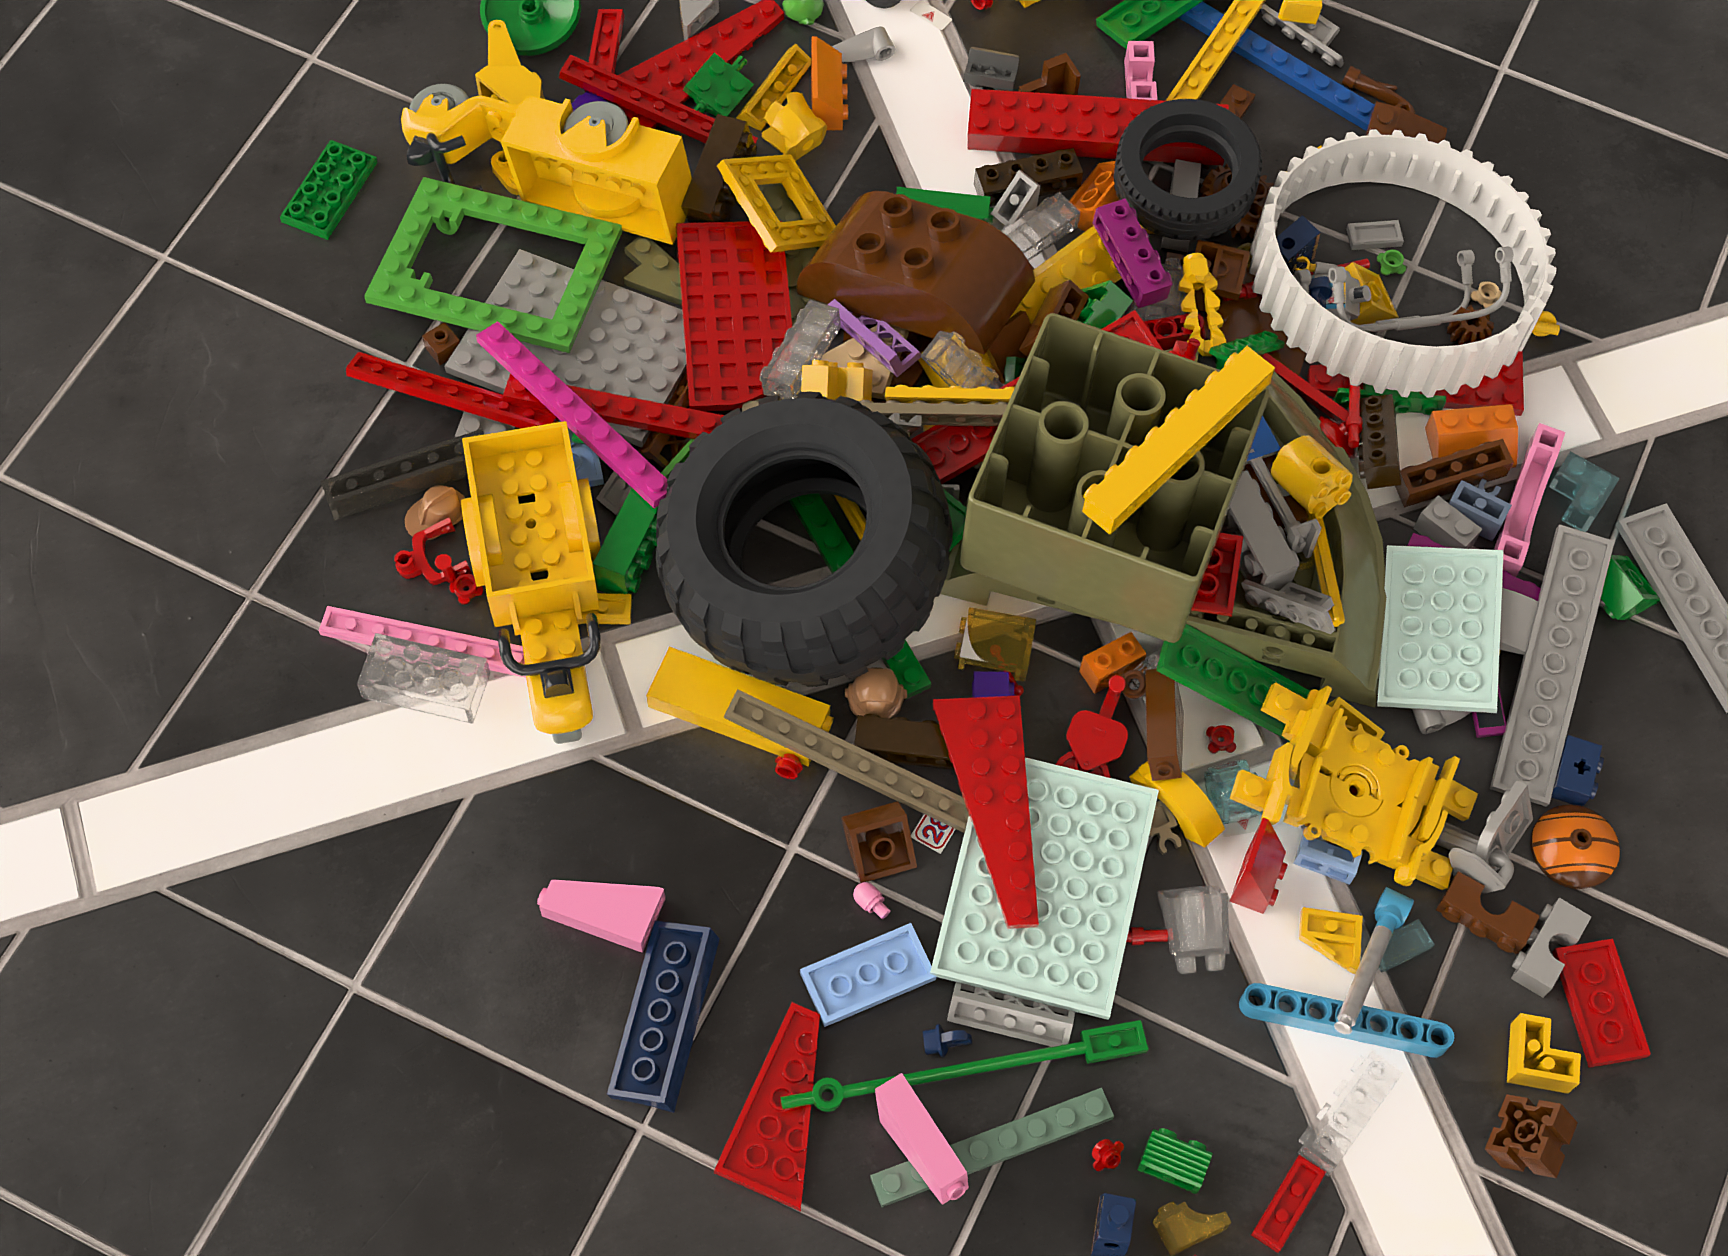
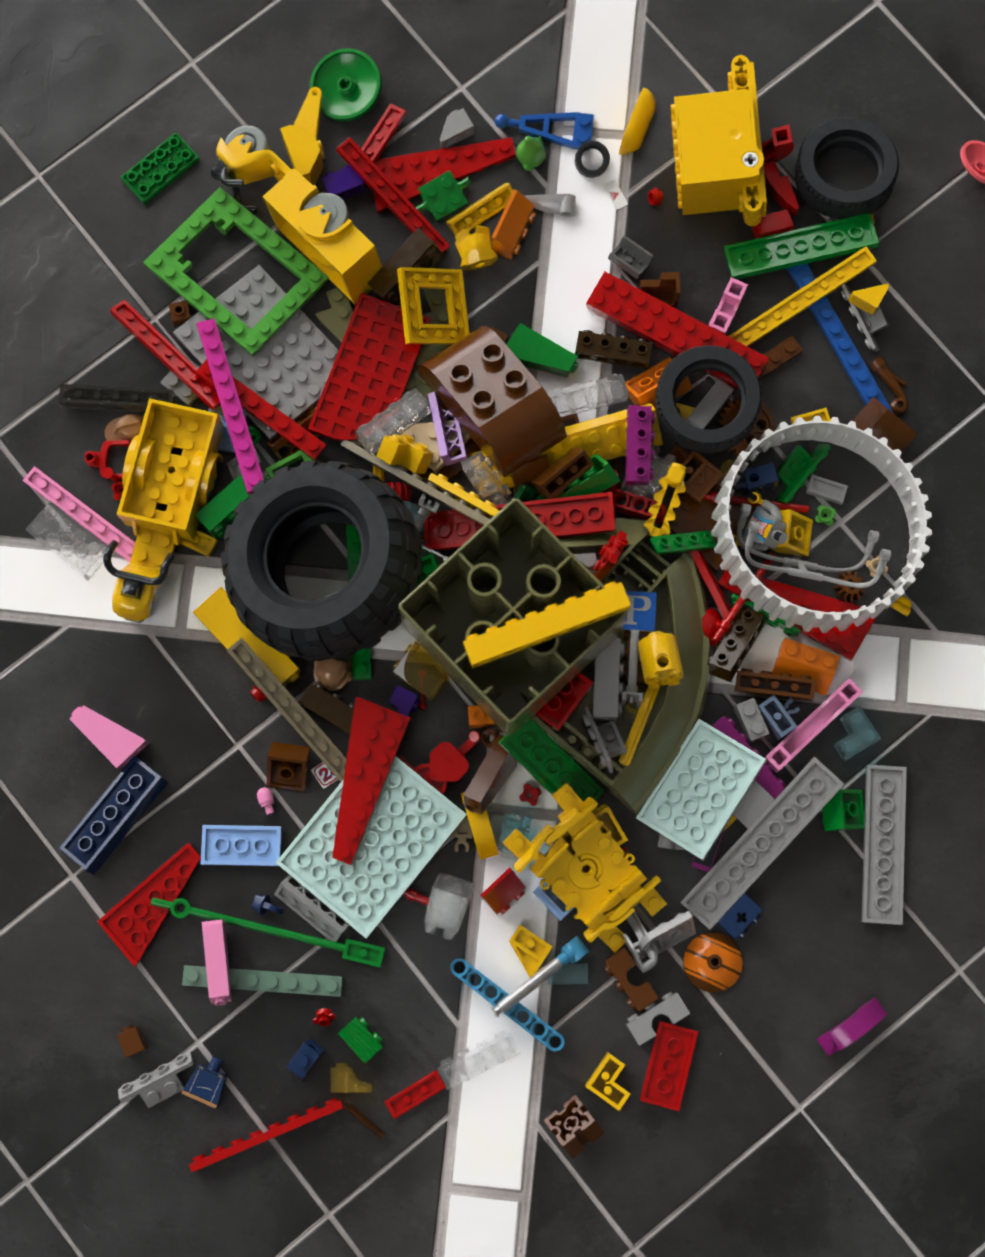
camera: 30 degrees right, 15 degrees up
light grey slope [991,170,1040,229] -> none
dark blue piece [1309,276,1333,309] -> none
none -> green bracket [775,444,831,504]

